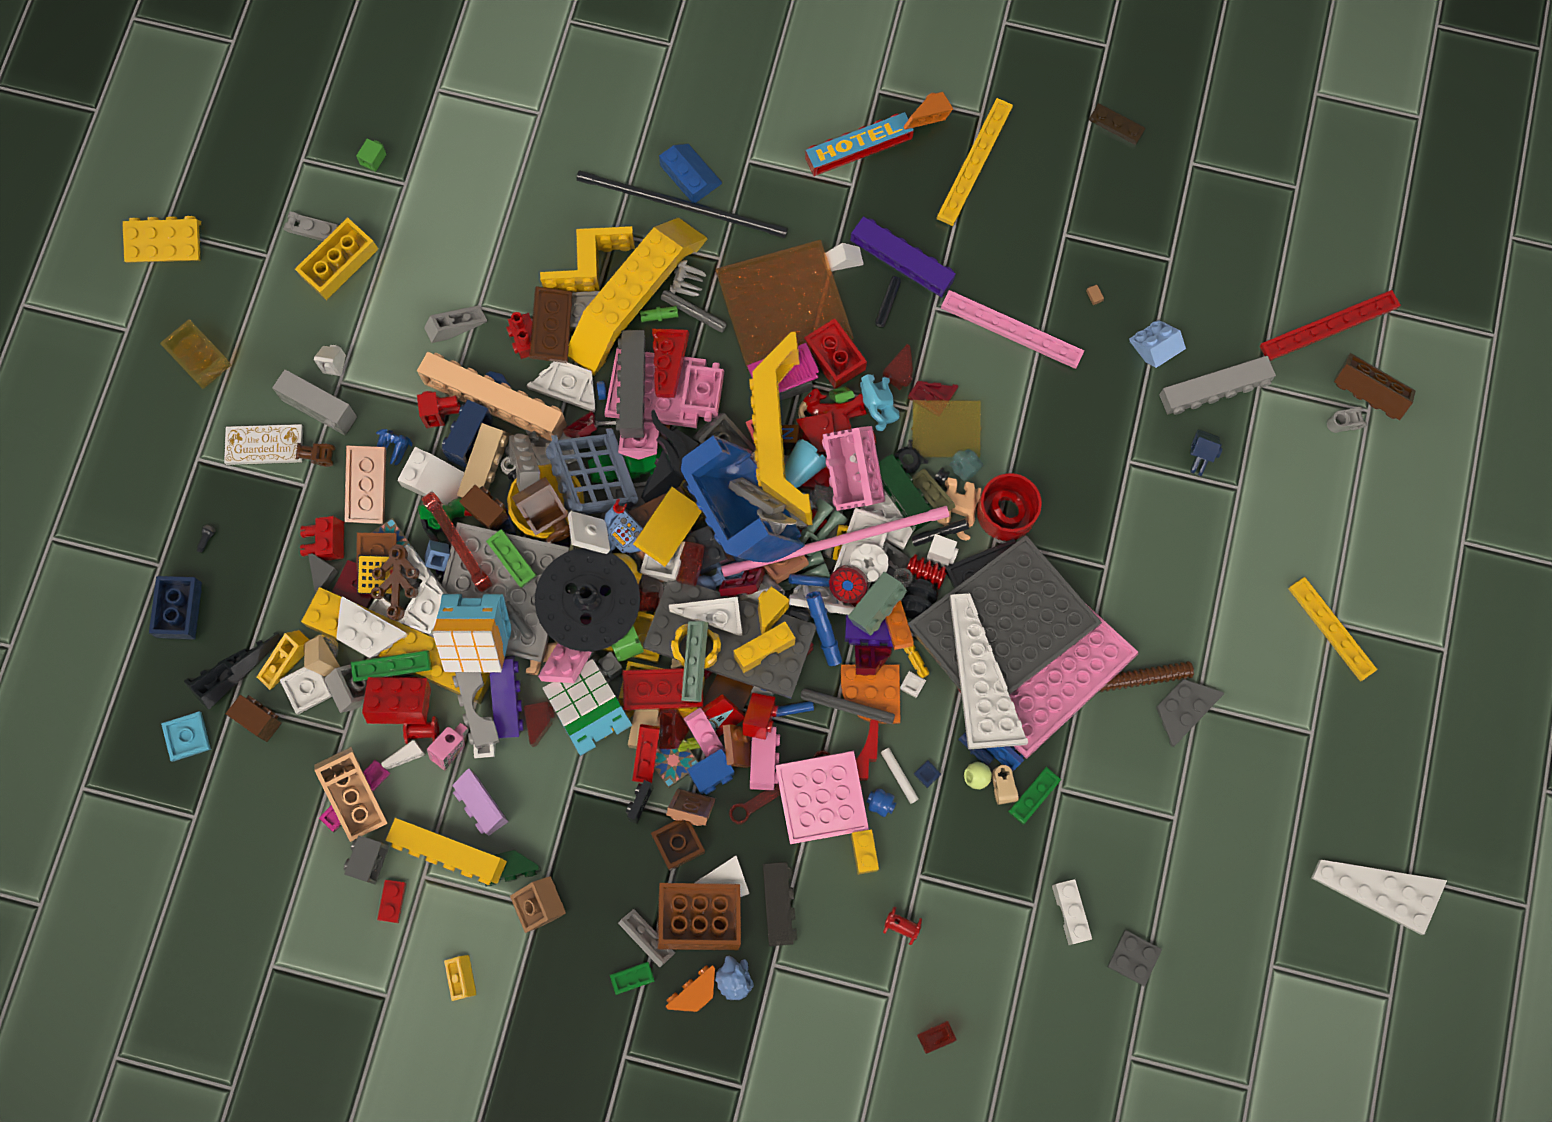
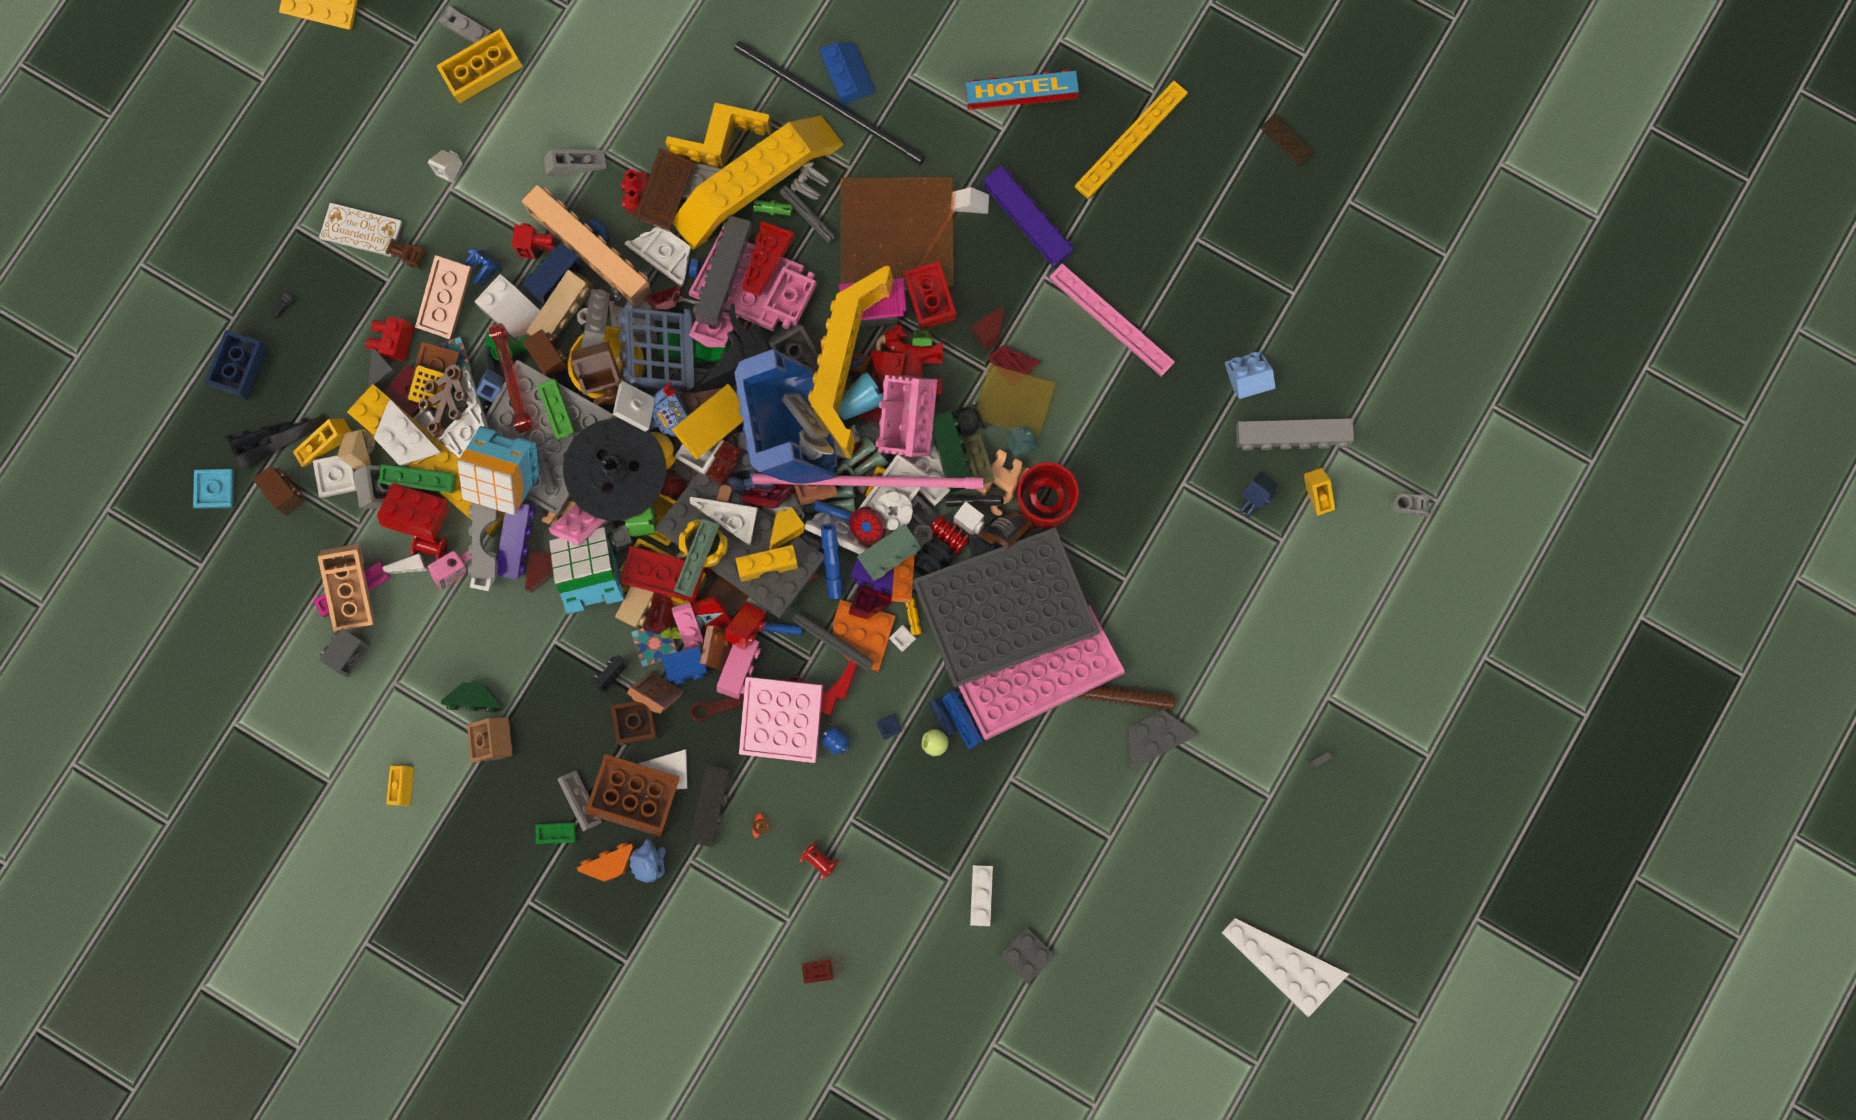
camera: 20 degrees right, 5 degrees up
clear yellow brick [160,319,231,389] -> none
light grey brick [272,370,357,435] -> none
red plate [377,880,406,923] -> none
yellow brick [386,818,507,885] -> none
lavender slope [452,769,508,836] -> none
red hinge [632,724,660,783] -> none
yellow brick [851,829,879,875] -> none
medium azure animal [860,374,900,431] -> none
black axle [875,276,901,328] -> none
white piece [881,748,919,804] -> none
orange slope [904,92,953,130] -> none
black bush [934,467,950,486] -> none
white wing [950,593,1028,749] -> none
tan piece [992,765,1018,805] -> none
green tile [1008,767,1061,825] -> none
medium nougat piece [1086,285,1104,305] -> none
red plate [1260,290,1401,361] -> none
yellow tile [1288,577,1378,682] -> none
reddish brown slope [1334,353,1416,420] -> none
none -> medium nougat piece [716,485,732,503]
none -> clear orange tile [751,812,771,839]
none -> slope [978,511,1032,548]
none -> yellow slope [1304,468,1335,516]
none -> dark grey tile [1309,752,1332,769]

